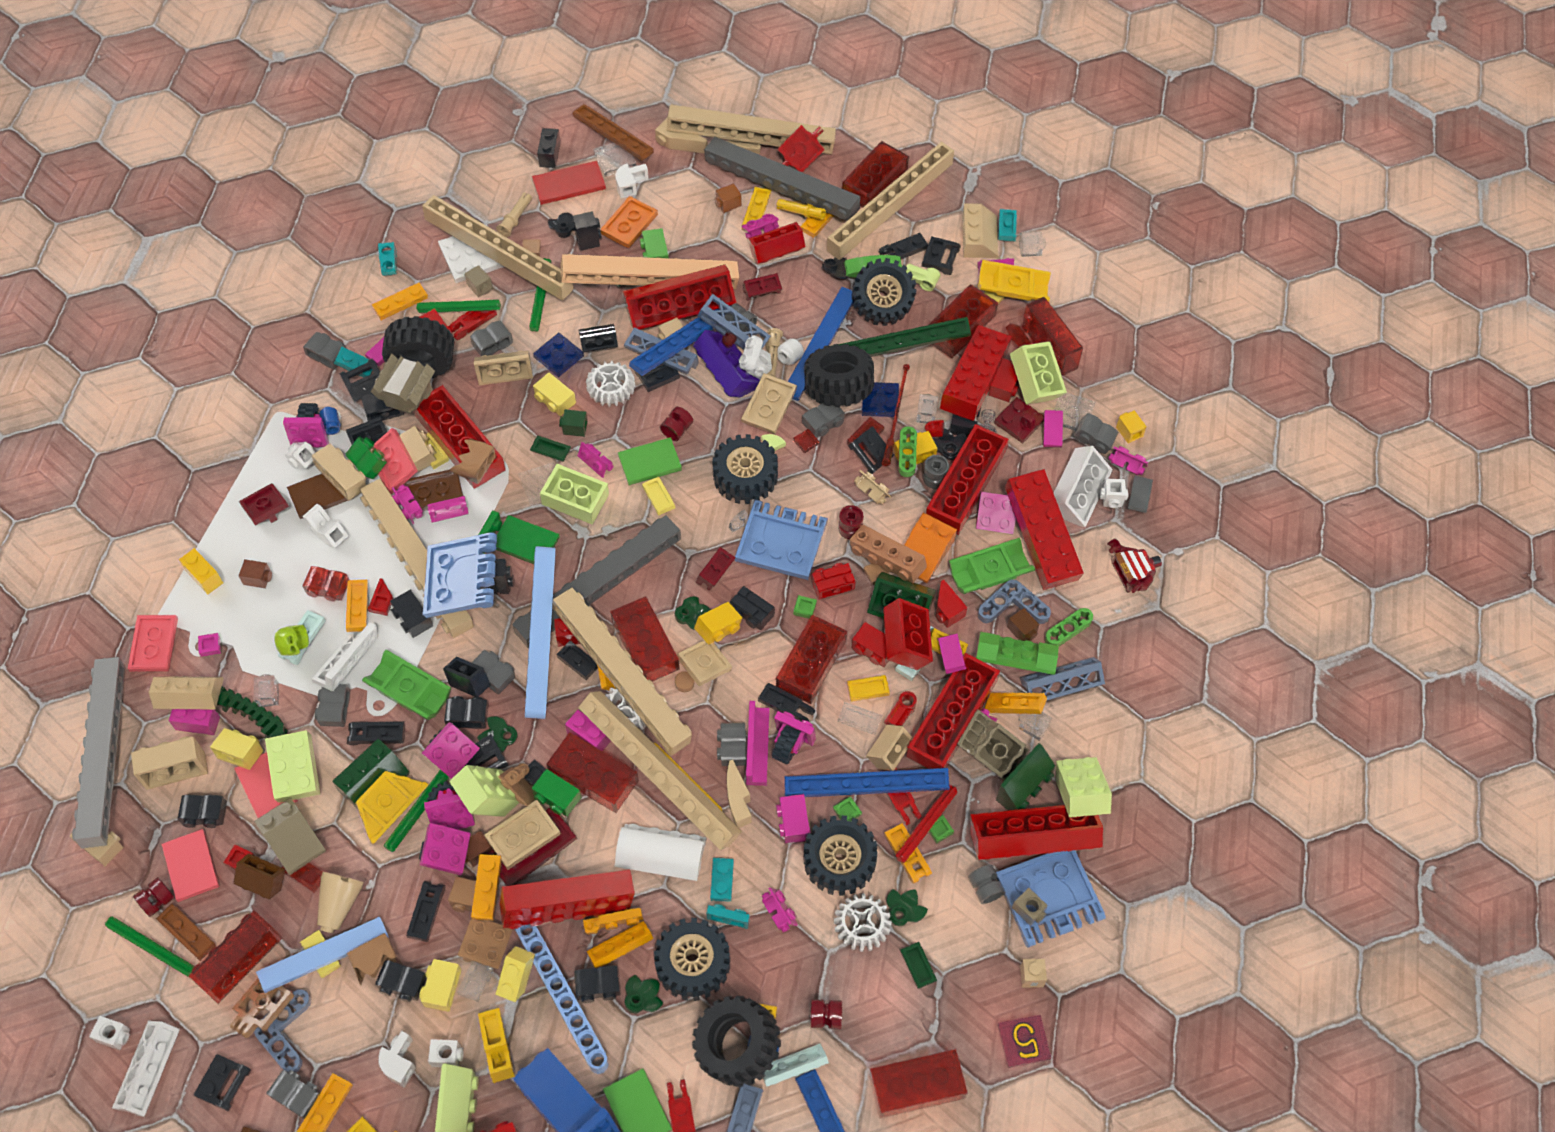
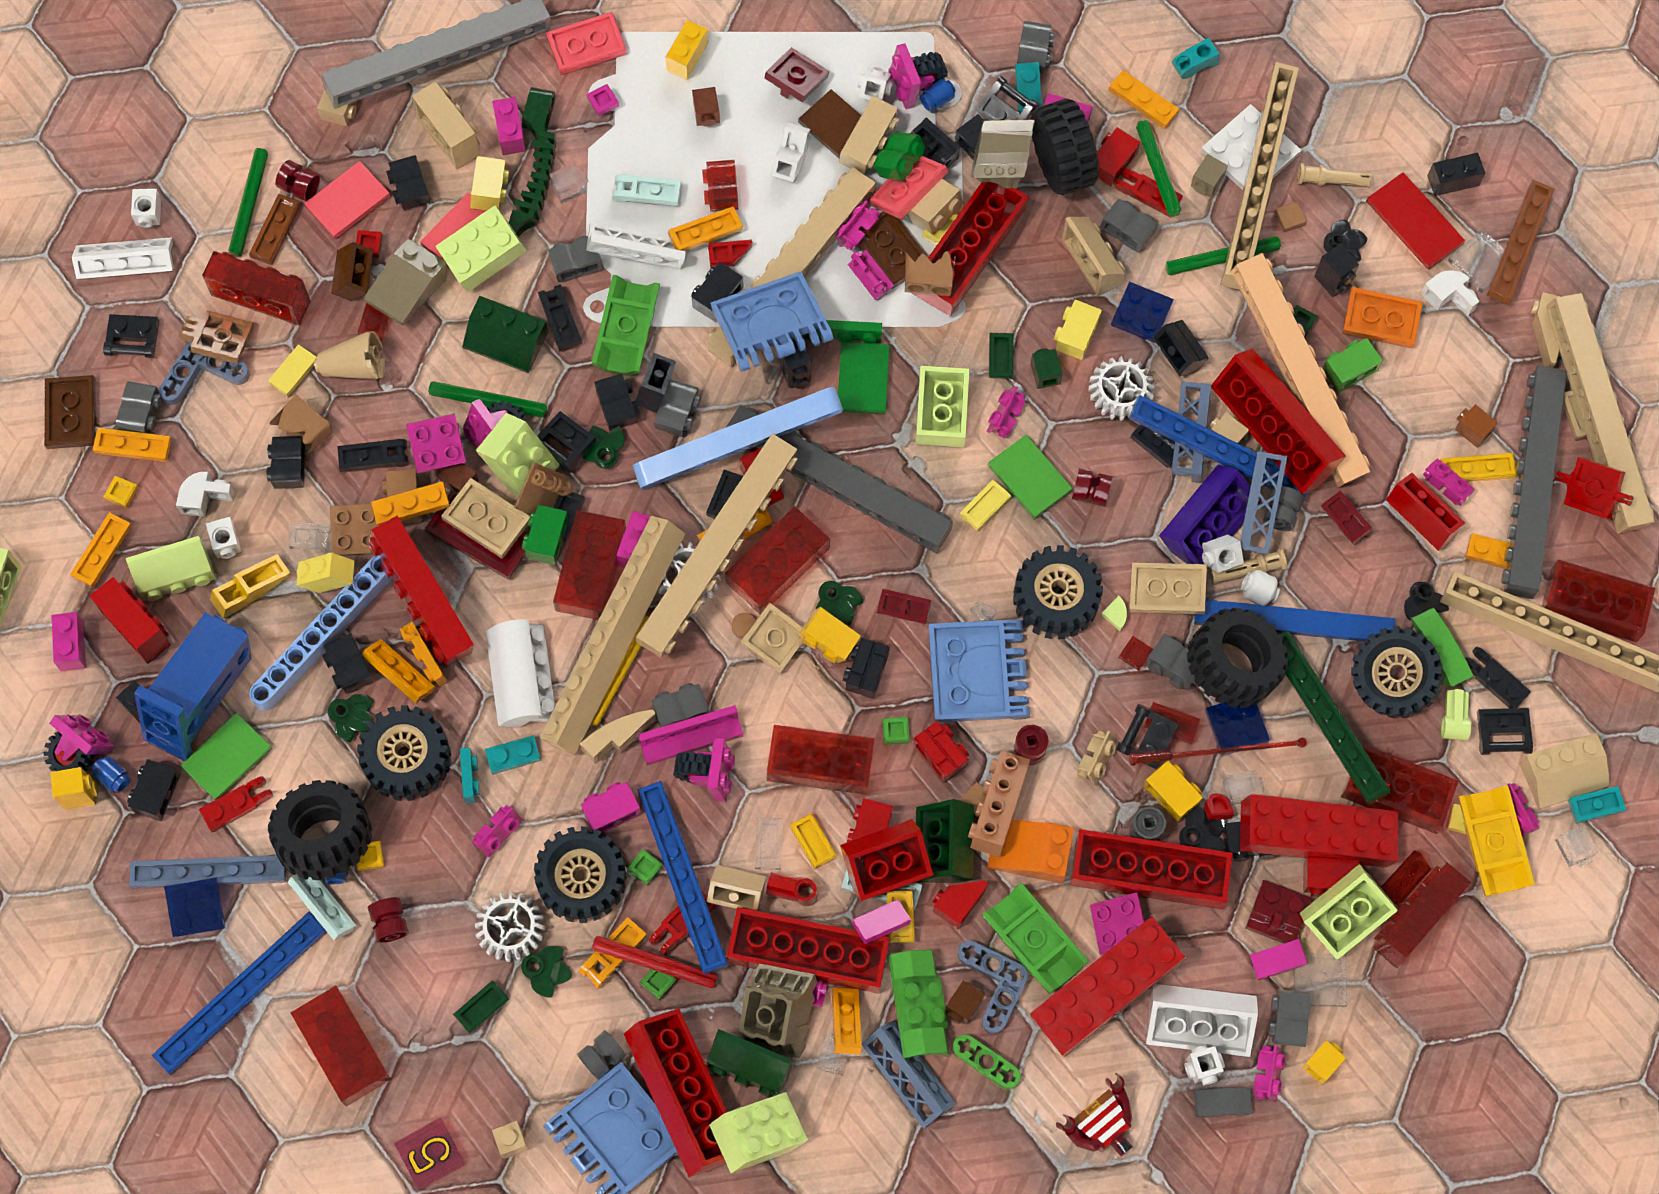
camera: 70 degrees right, 10 degrees up
tan slope [149,676,223,710] -> none
light blue tile [256,917,389,993] -> none
lime helmet [274,625,309,656] -> none
yellow wing [355,771,428,845] -> none
light yellow brick [419,959,462,1012] -> none
dark pink plate [422,722,480,779] -> none
clear red hinge [722,332,738,348] -> none
white plate [739,335,763,371] -> none
black hinge [758,683,815,722] -> none
yellow pin [777,199,826,220] -> none
bright green beam [898,426,917,477] -> none
clear piece [979,409,997,433] -> none
dark tan brick [1012,888,1048,926] -> none

